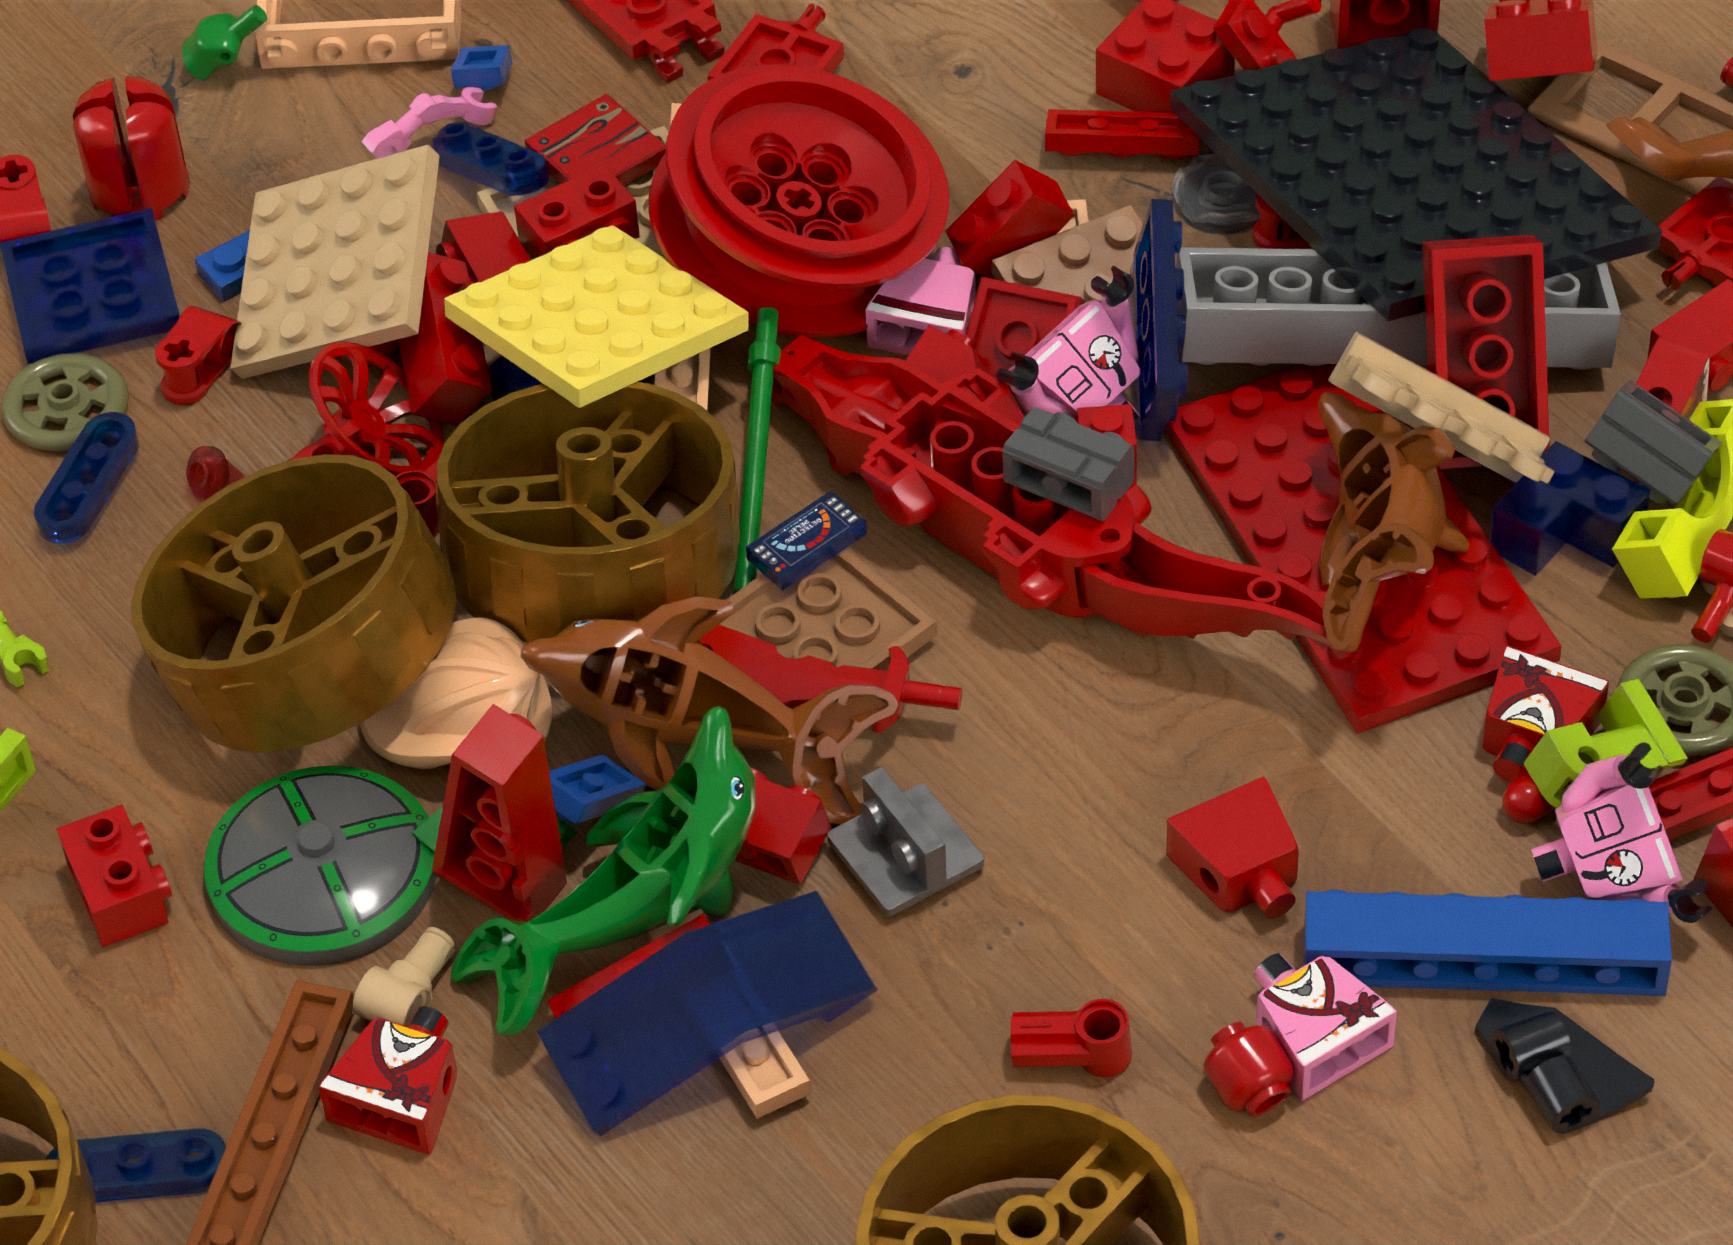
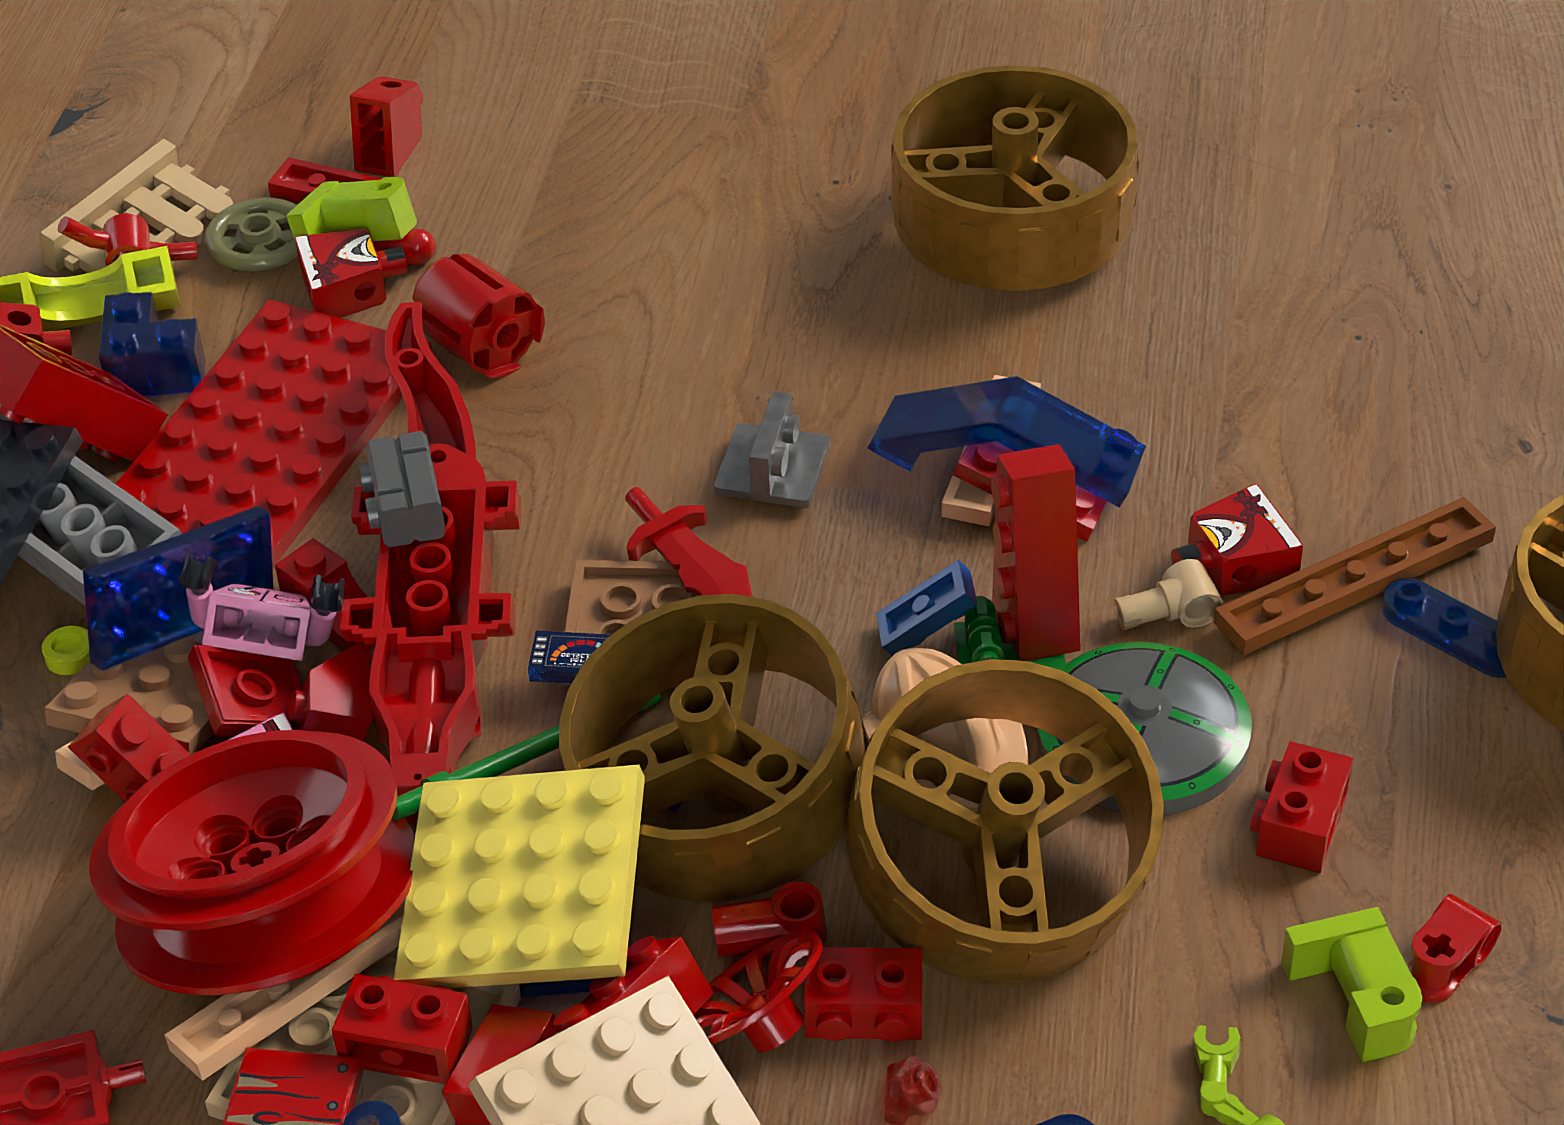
camera: 135 degrees left, 5 degrees down
green animal [450,706,756,1035] -> none
dark orange animal [520,596,899,824] -> none
red brick [734,768,831,885] -> none
red piece [1010,998,1133,1077] -> none
red torso [1166,776,1299,919] -> none
red head [1204,1021,1294,1117] -> none
torso [1254,953,1397,1101] -> none
blue brick [1304,890,1672,996] -> none
dark orange animal [1318,392,1469,652] -> none
tan fence [1328,332,1555,486] -> none
black panel [1475,998,1655,1134] -> none
bright pink torso [1531,742,1712,923] -> none
dark grey brick [1584,380,1722,505] -> none
none -> red cylinder [412,254,545,378]

